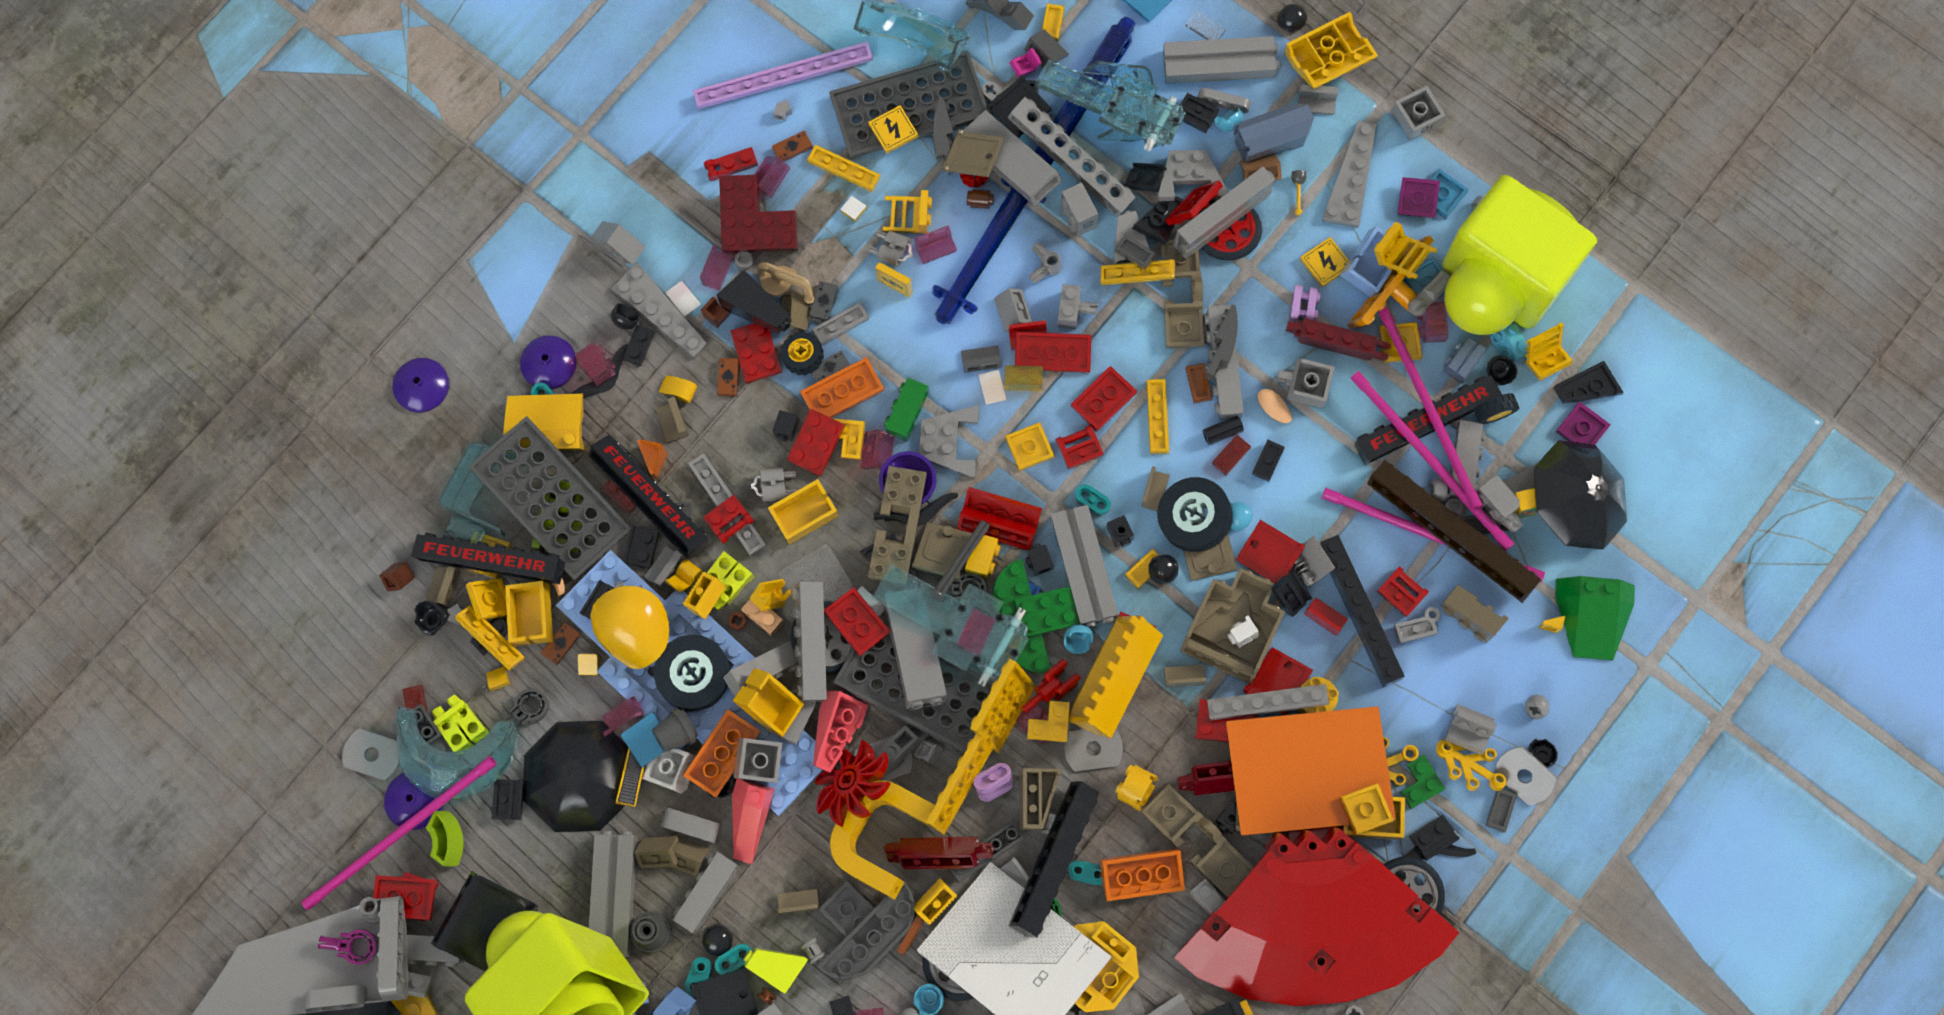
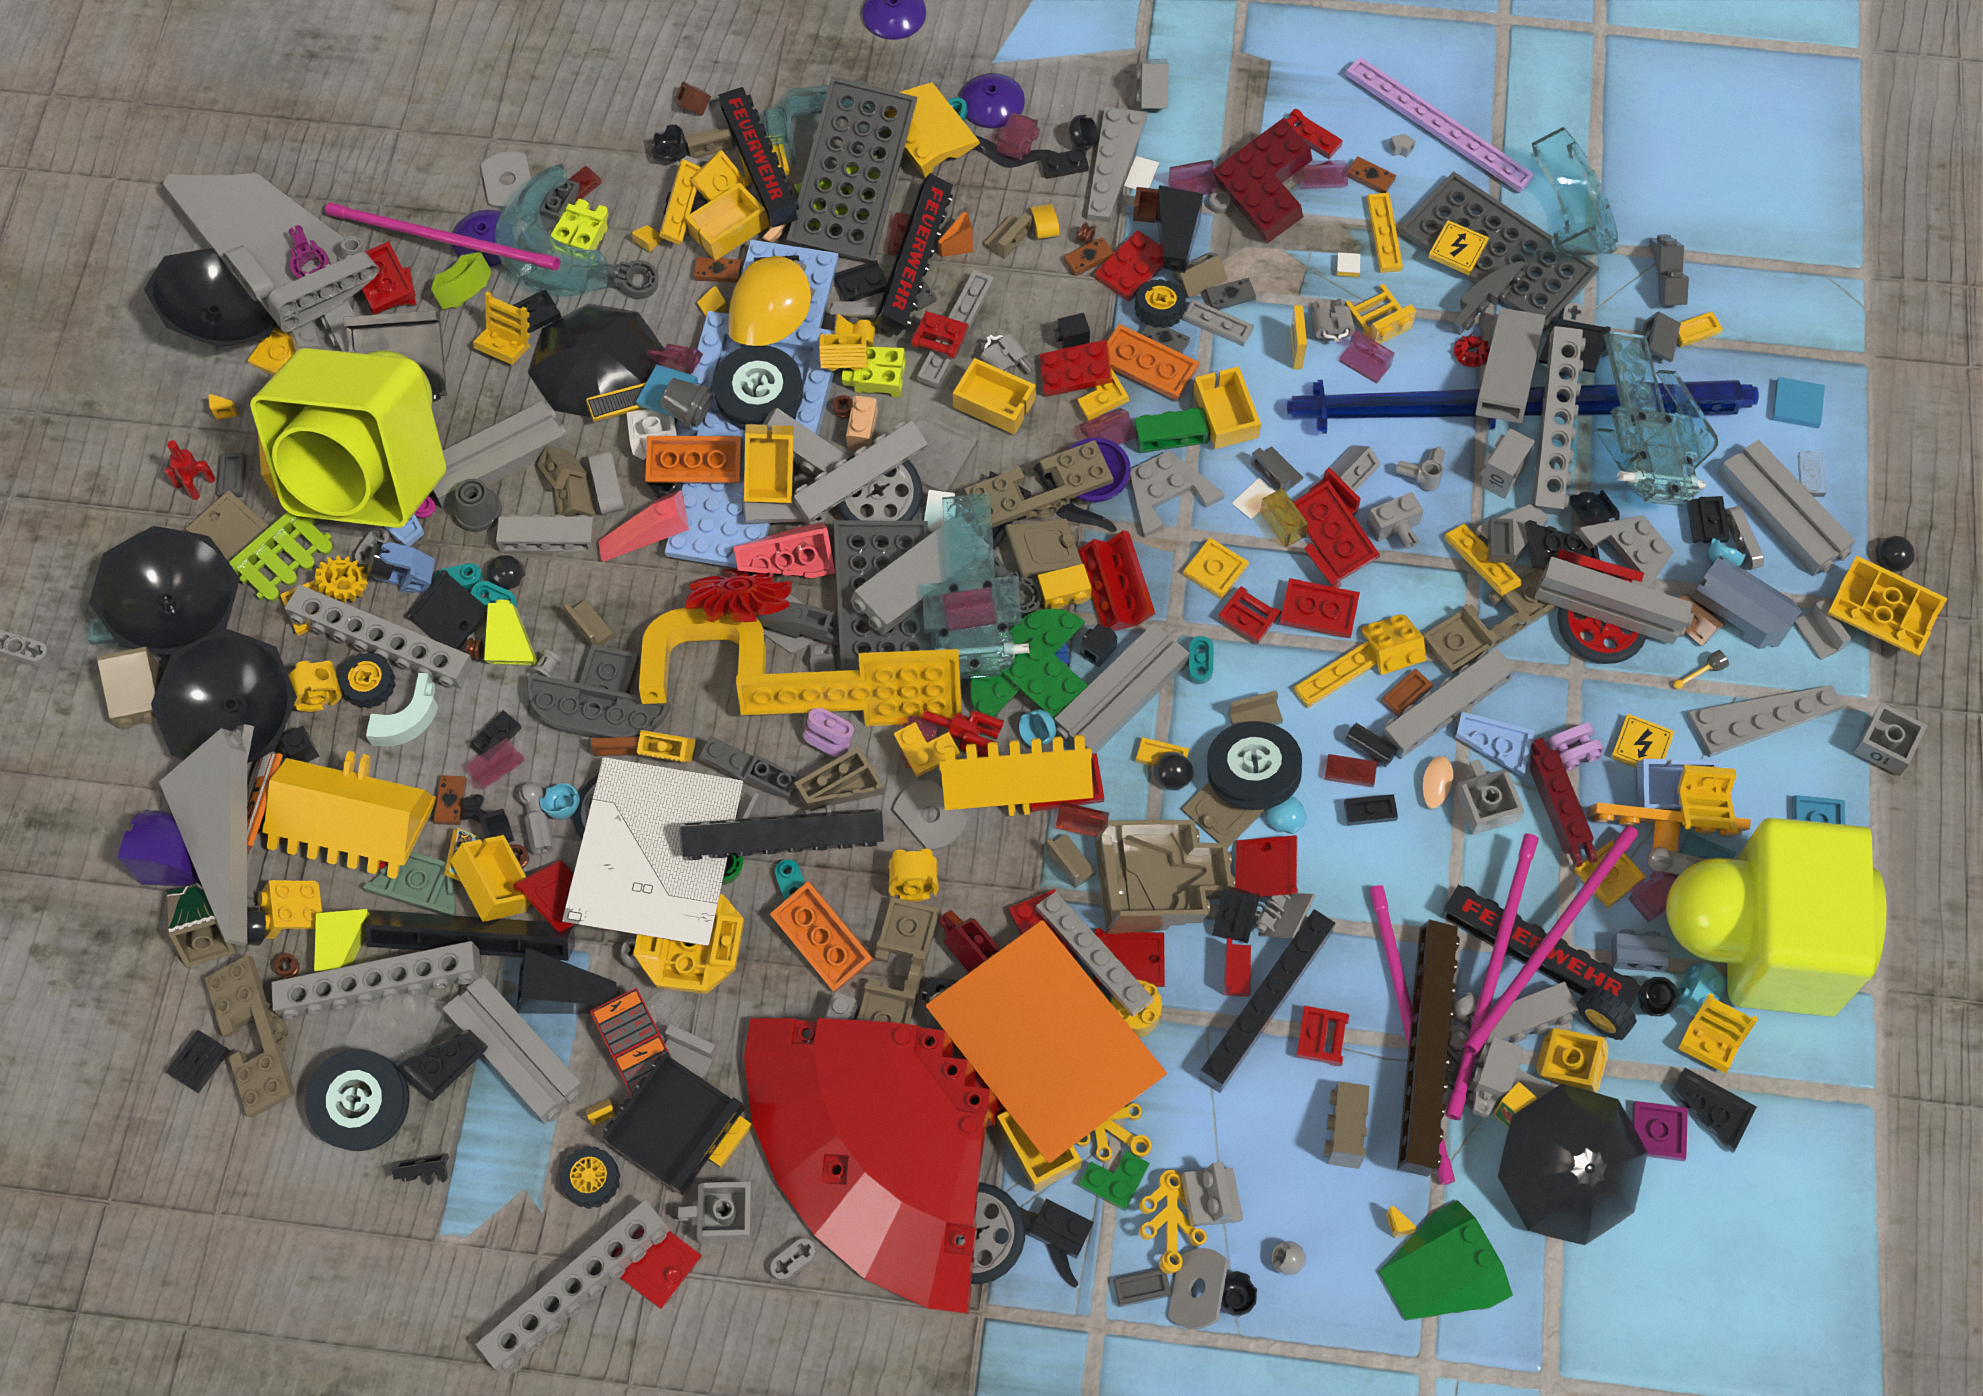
camera: 55 degrees right, 10 degrees down
light grey brick [733,738,783,783] -> none
yellow hinge [749,579,791,612] -> none
tan piece [757,263,815,304] -> none
red plate [824,587,891,656] -> none
dark red hinge [884,836,994,870] -> none
dark grey axle [930,521,989,601] -> none
dark tan container [942,129,1004,177] -> none
reddish brown brick [967,189,994,209] -> none
dark pink bracket [1009,48,1041,78] -> none
black brick [1106,515,1134,548] -> none
dark grey slope [1204,304,1238,381] -> none
white brick [1227,616,1259,648] -> none
yellow tile [1340,783,1394,836] -> none
light grey hinge [1394,607,1440,644] -> none
magenta tile [1398,177,1440,219] -> none
none -> yellow plate [473,291,530,365]
none -> clear red plate [1055,802,1110,837]
none -> copper bush [1078,222,1096,245]
none -> yellow piece [1193,366,1261,449]
none -> red tile [1304,543,1341,588]
none -> yellow bracket [1361,615,1426,675]
none -> light blue wing [1455,712,1534,777]
none -> yellow slope [1535,1028,1608,1092]

